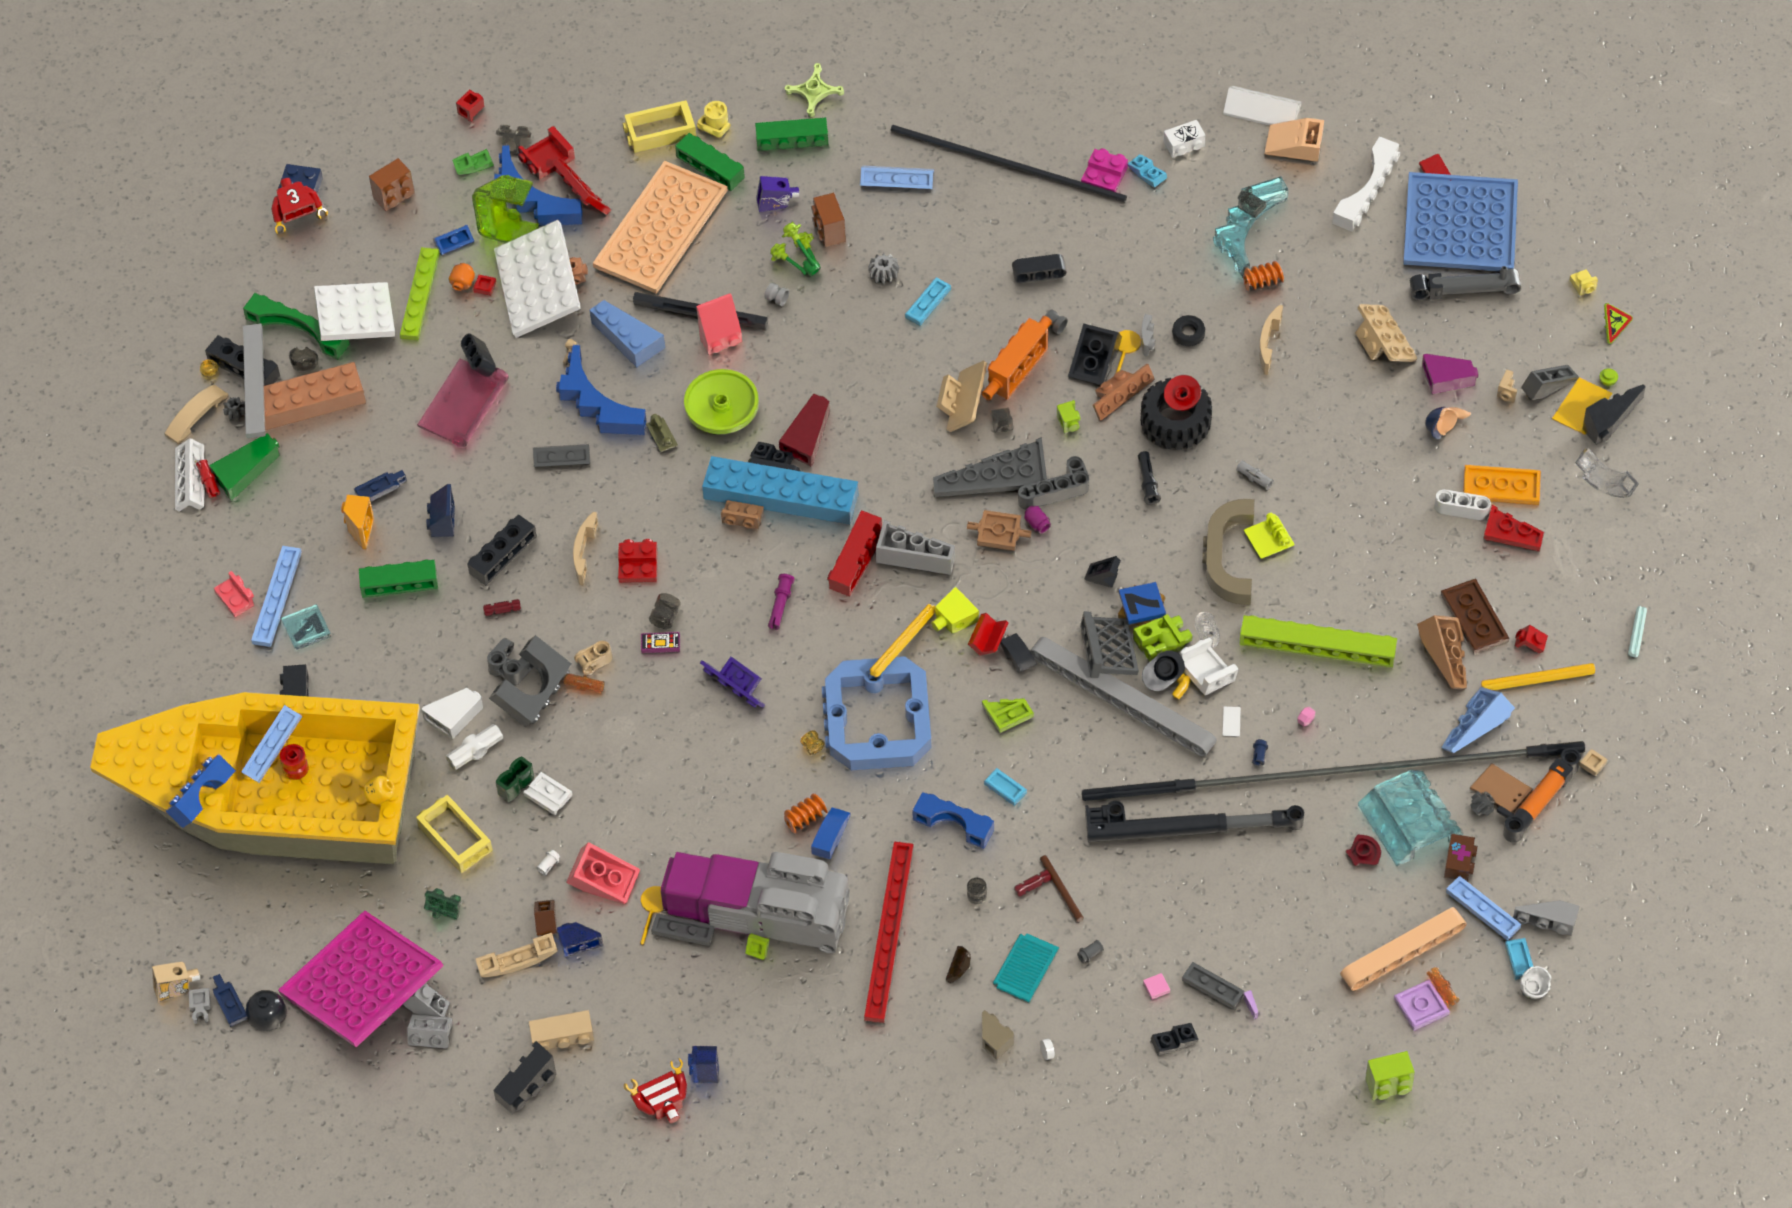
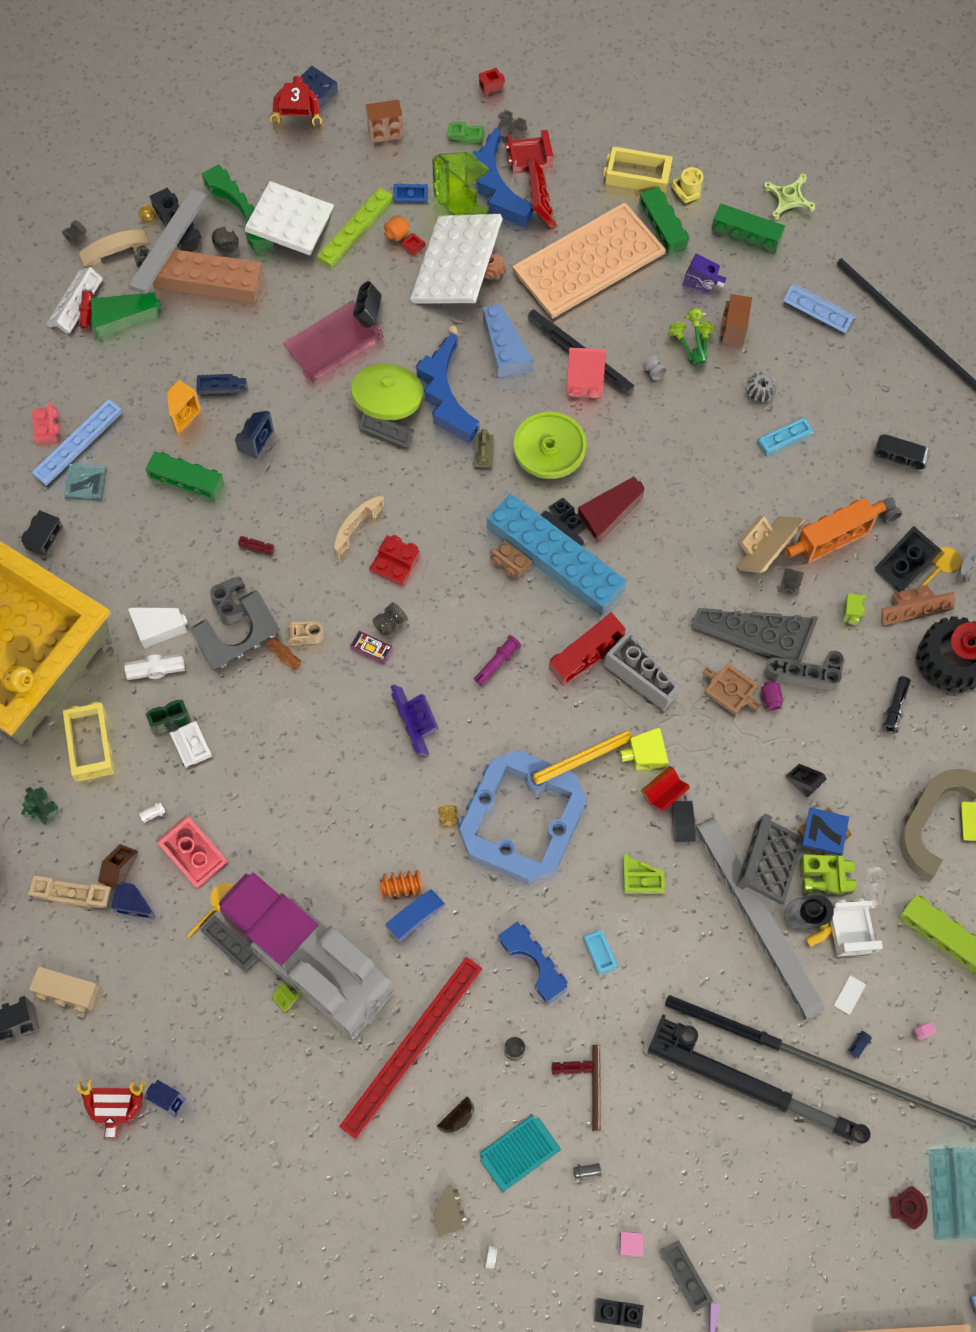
camera: 25 degrees right, 10 degrees up
black brick [467,514,537,586] -> none
none -> clear smoke wheel [62,220,87,245]
none -> lime dish [351,364,423,420]

